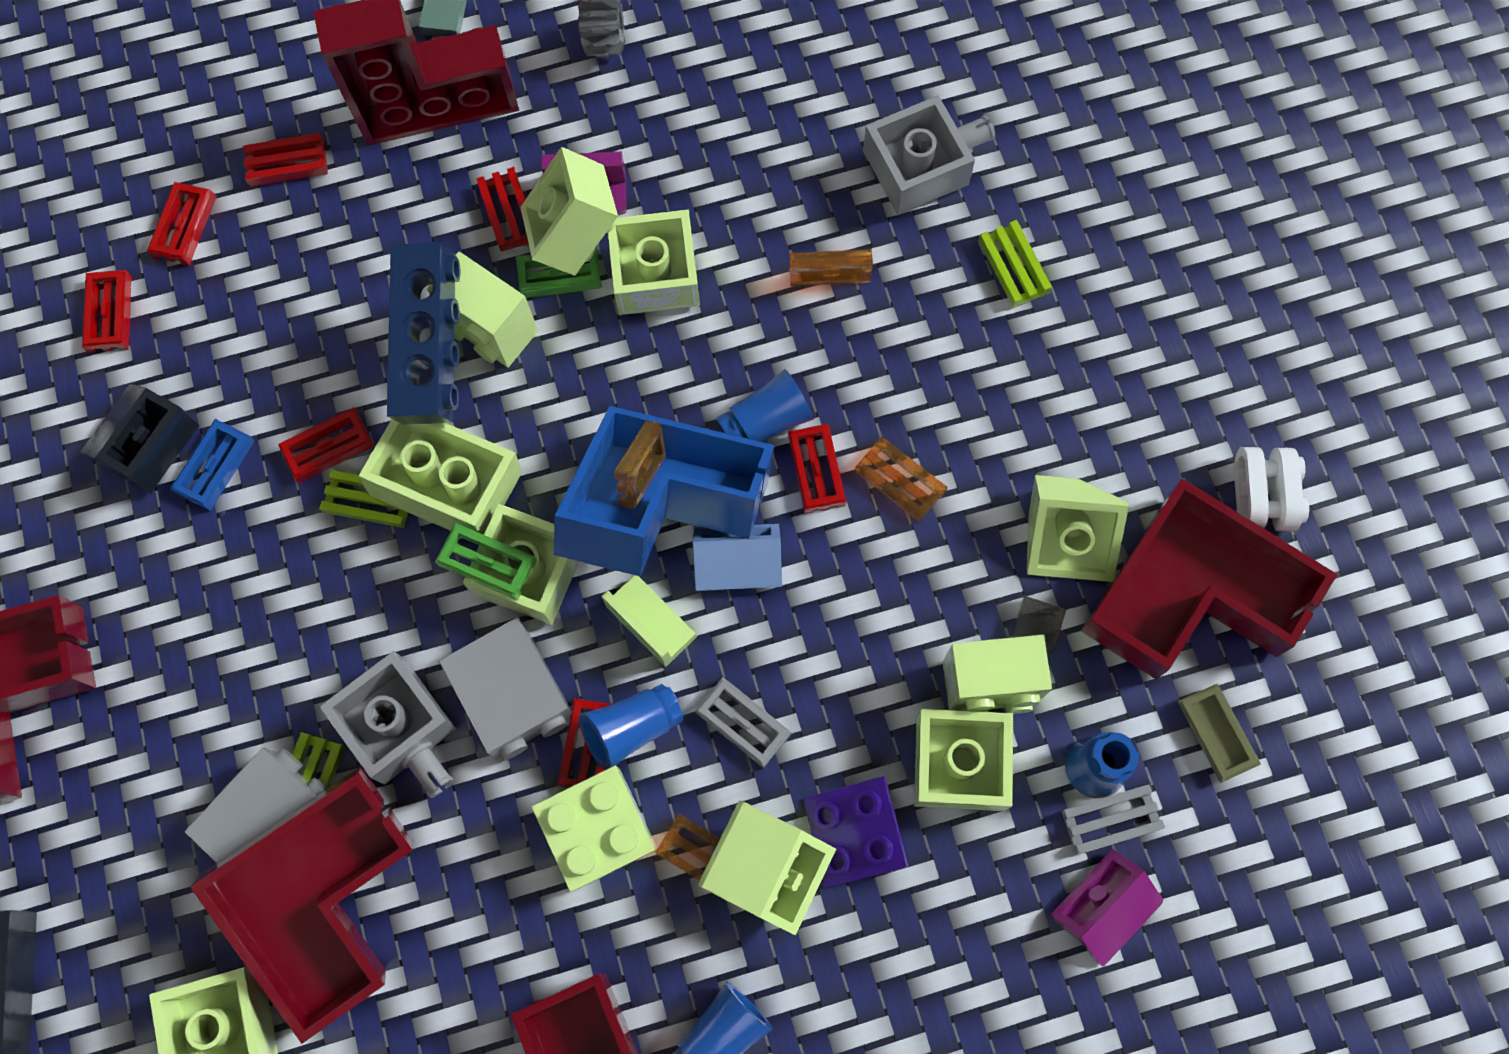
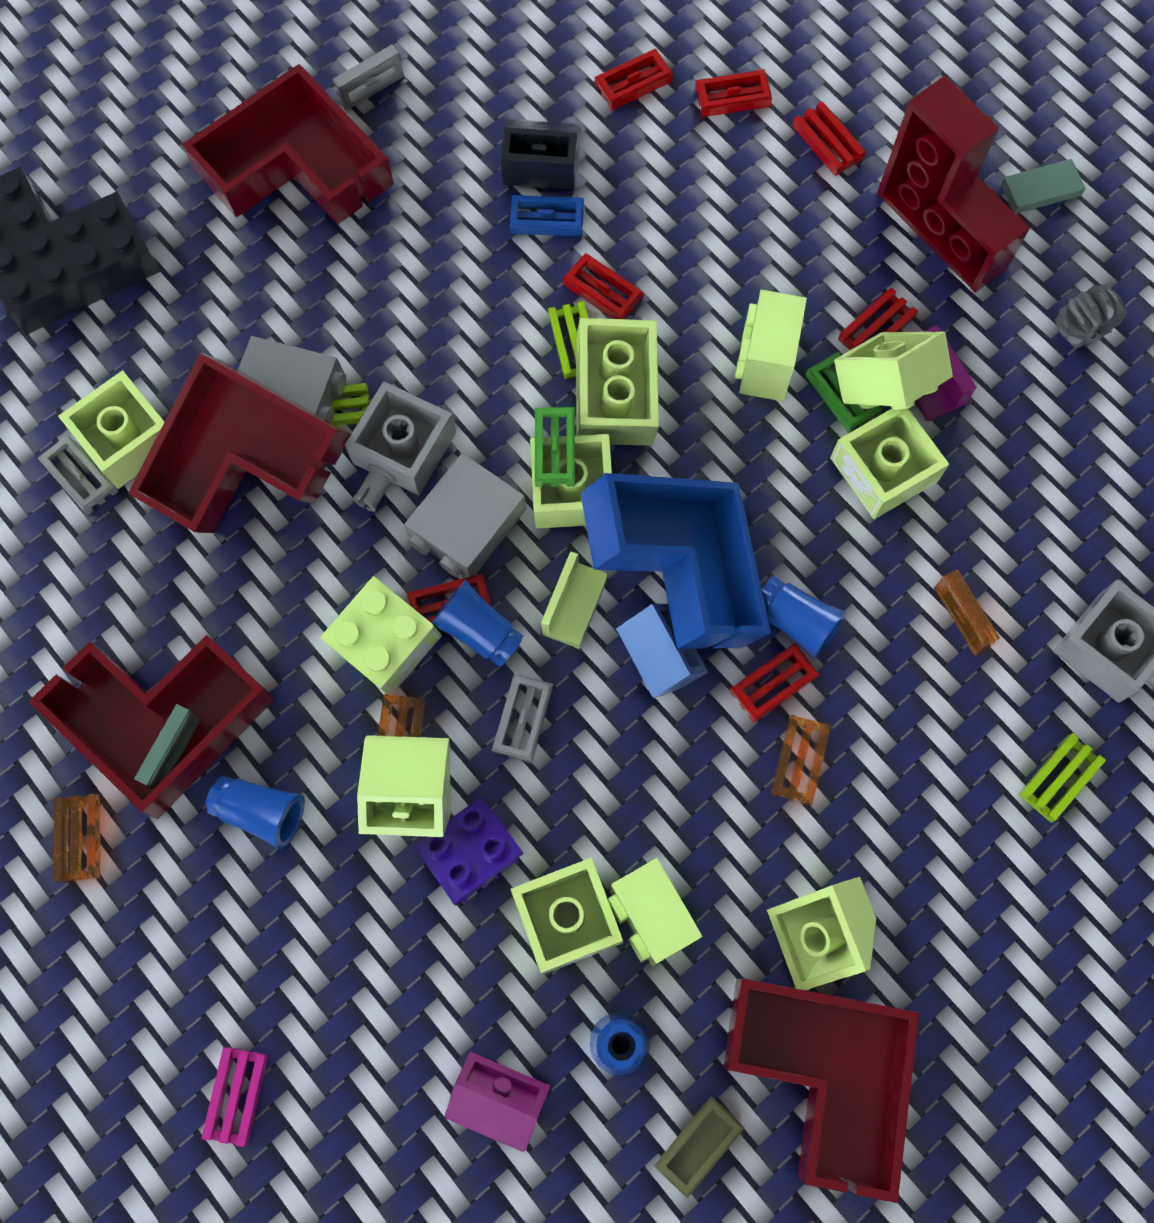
camera: 65 degrees right, 0 degrees up
dark blue brick [387,242,461,425] -> none
clear orange tile [614,421,666,509] -> none
clear smoke tile [1010,596,1067,653] -> none
light grey tile [1061,784,1165,855] -> none
white brick [1234,447,1309,531] -> none

